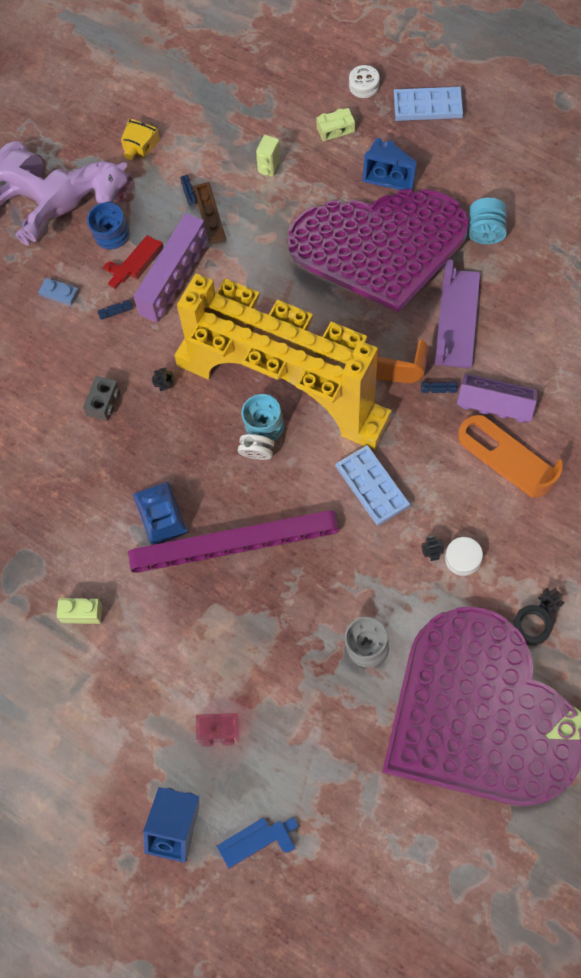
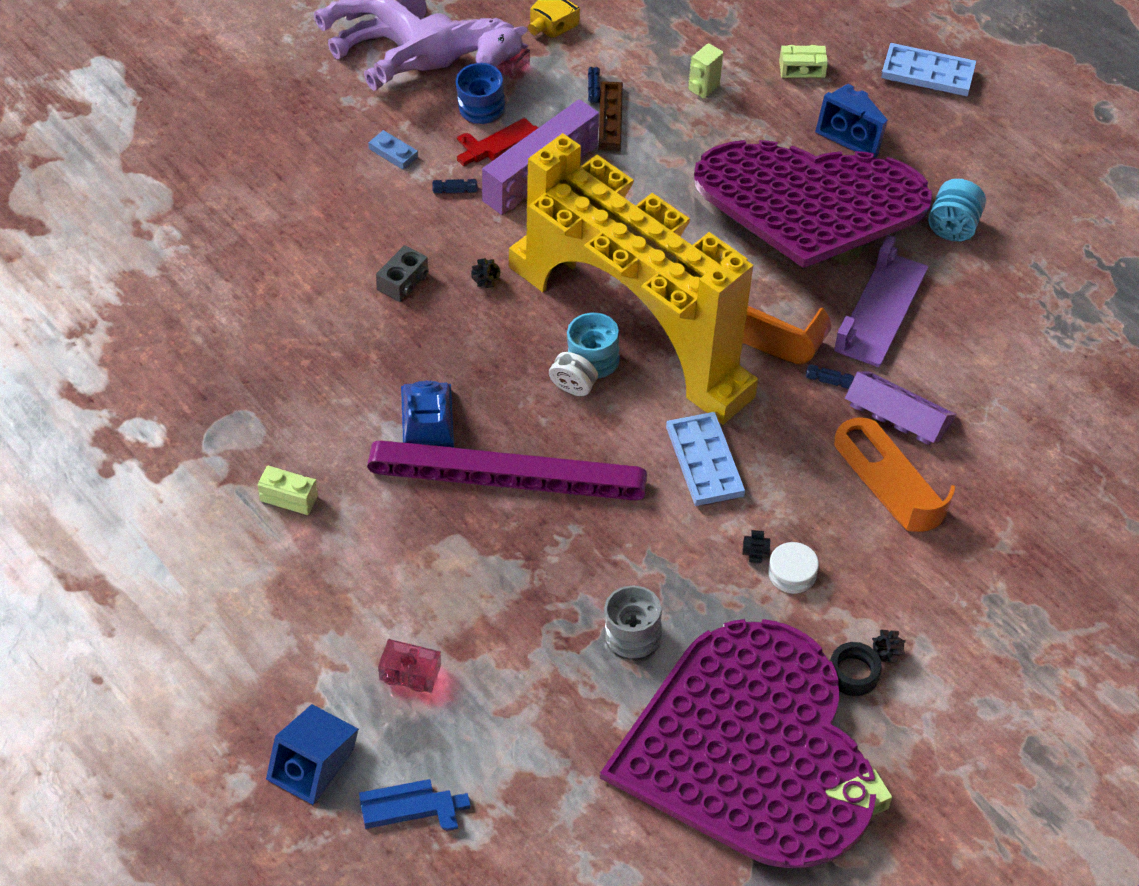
camera: 10 degrees right, 15 degrees down
white head [349,65,380,98] -> none

